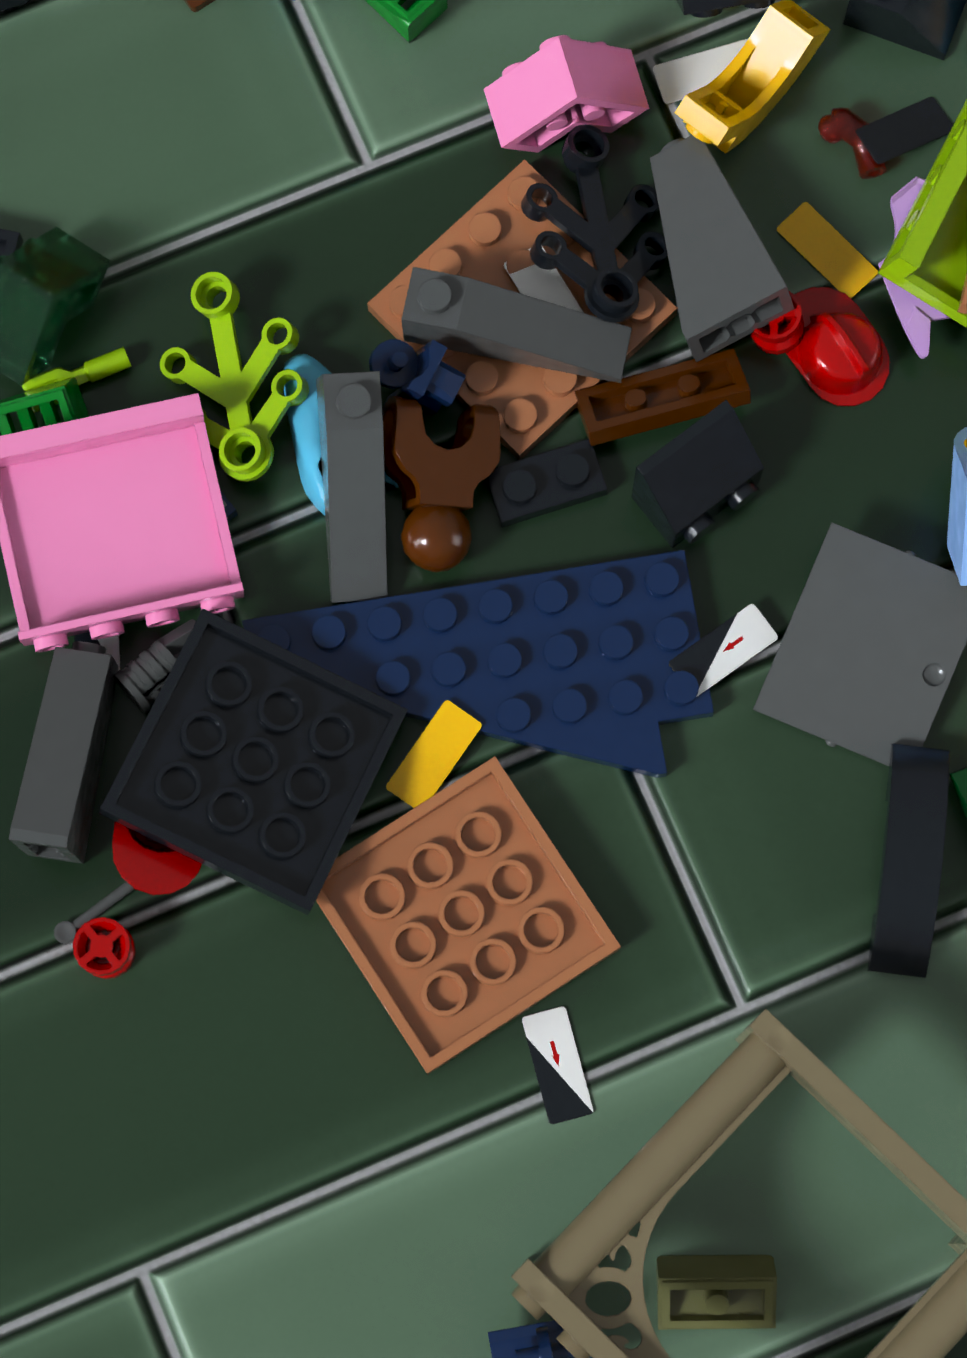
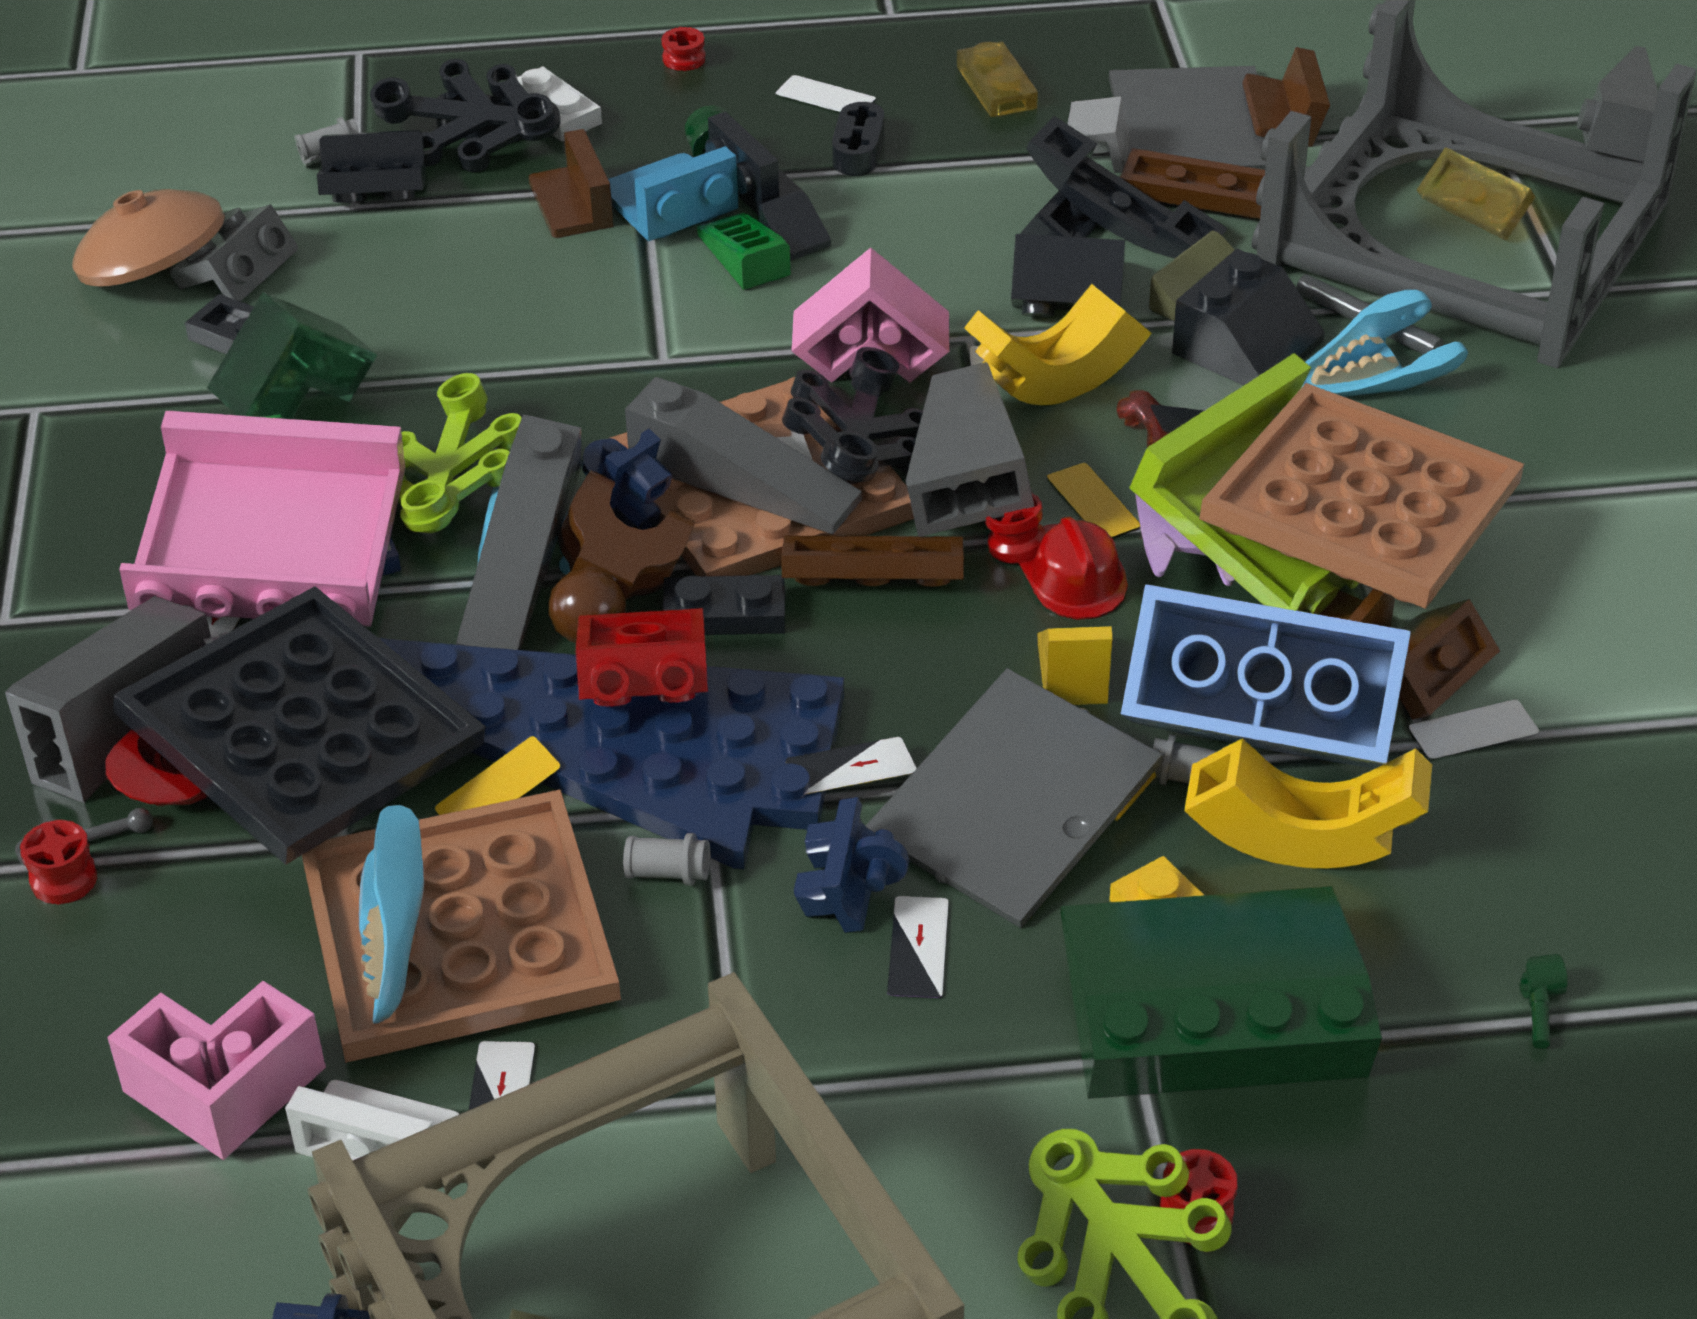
camera: 15 degrees right, 35 degrees down
black slope [631,400,764,548] -> none
black slope [867,744,950,978] -> none
none -> bright pink brick [107,981,326,1160]
none -> white panel [285,1080,459,1160]
none -> medium azure animal [359,805,425,1024]
none -> red plate [576,608,708,706]
none -> light grey pin [623,833,711,886]
none -> dark blue hips [794,797,909,933]
none -> sticker [887,896,948,998]
none -> yellow slope [1037,626,1112,705]

